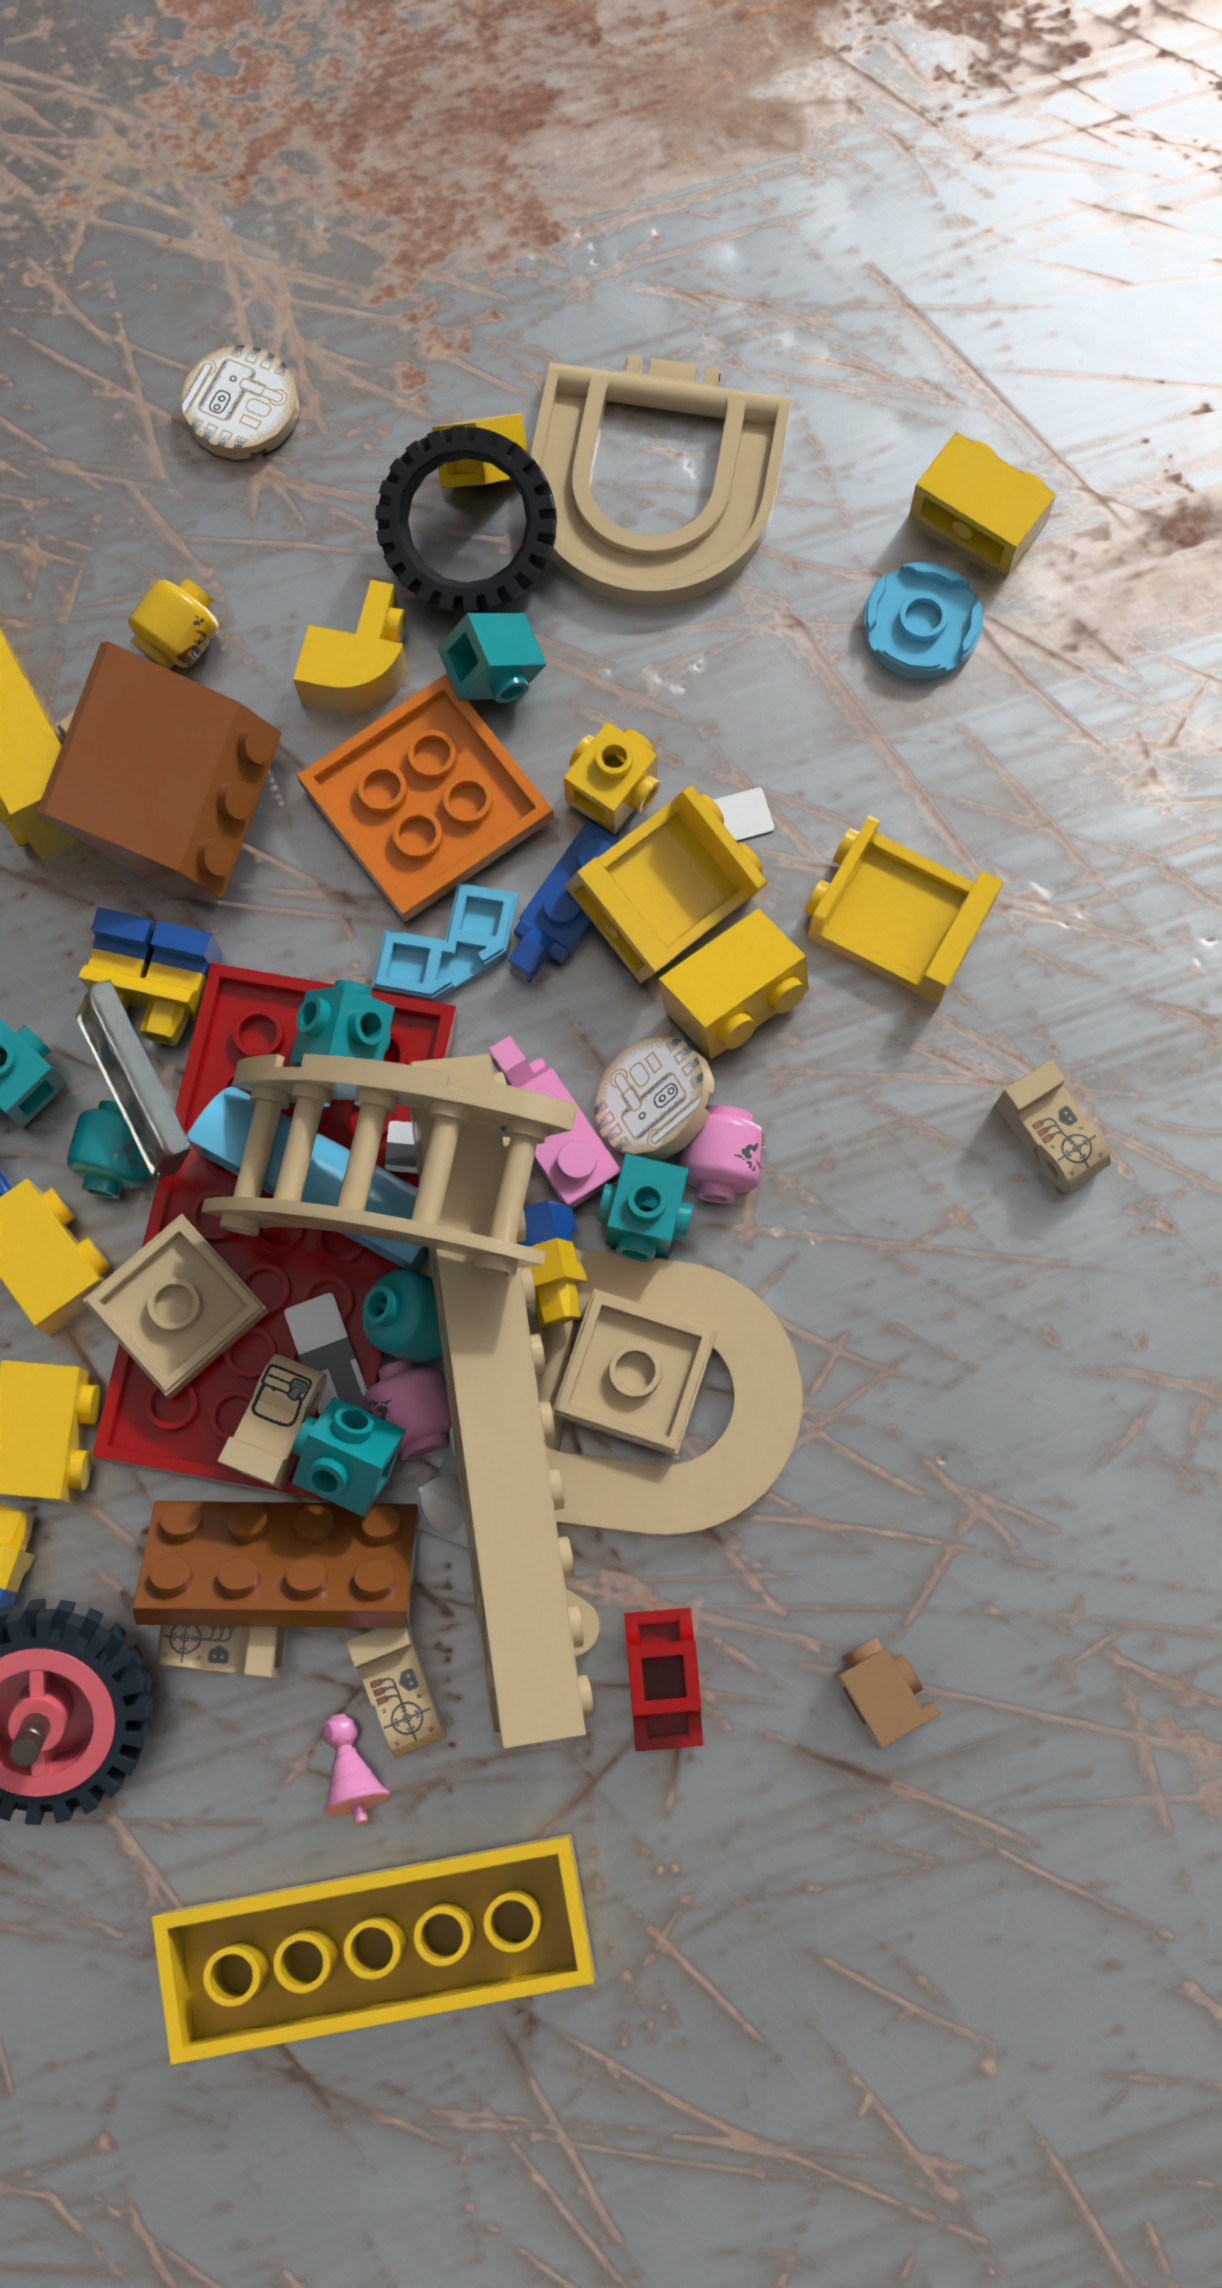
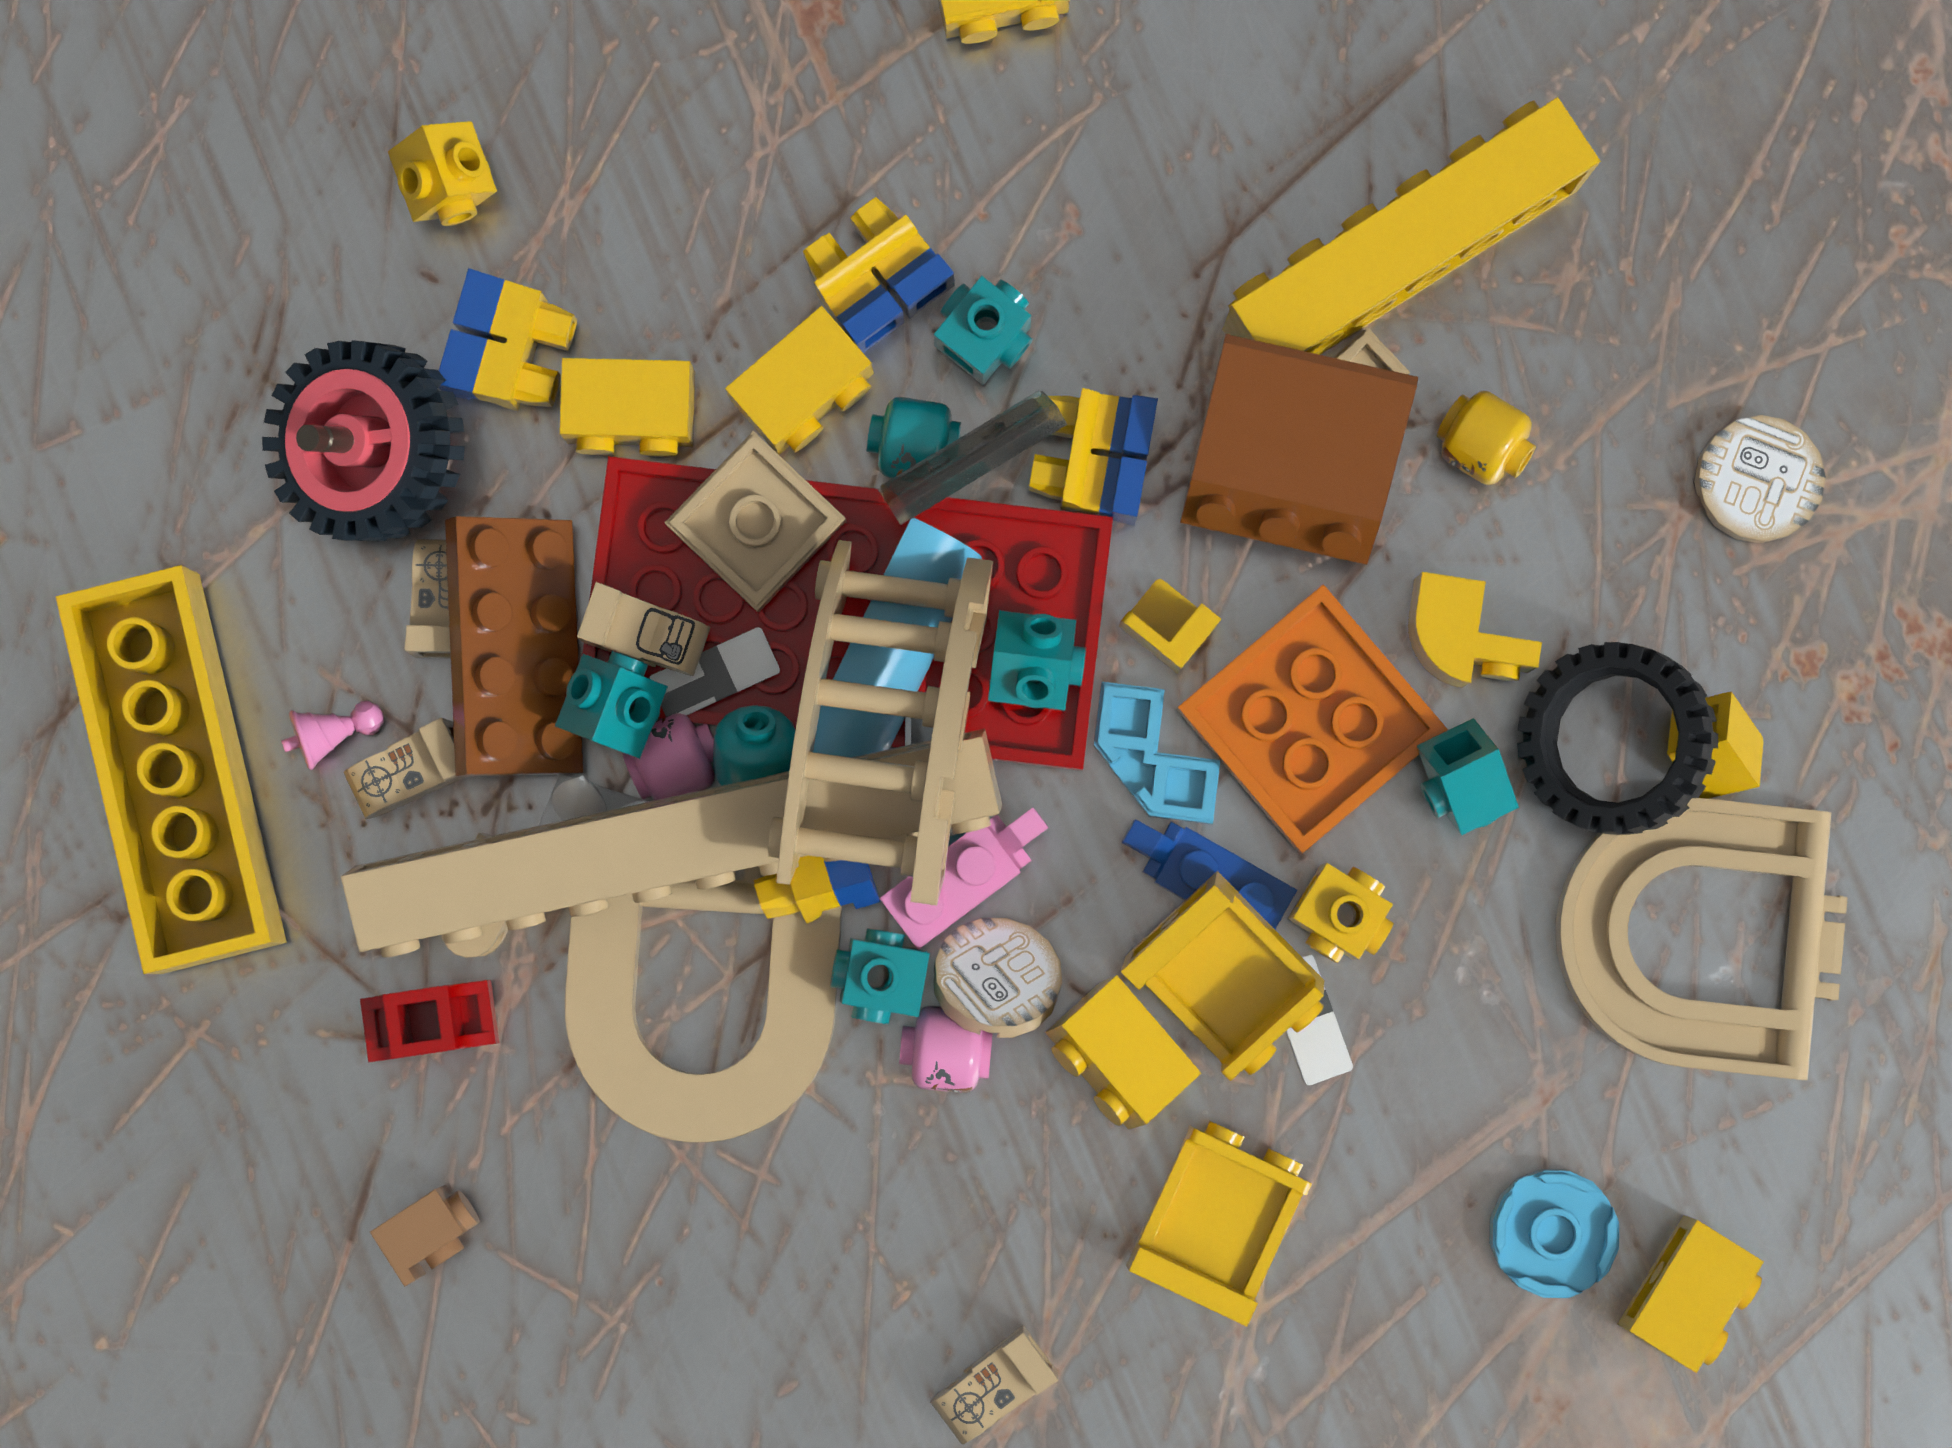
camera: 85 degrees right, 10 degrees up
tan tile [552,1289,718,1457] -> none
none -> yellow panel [1119,579,1221,674]

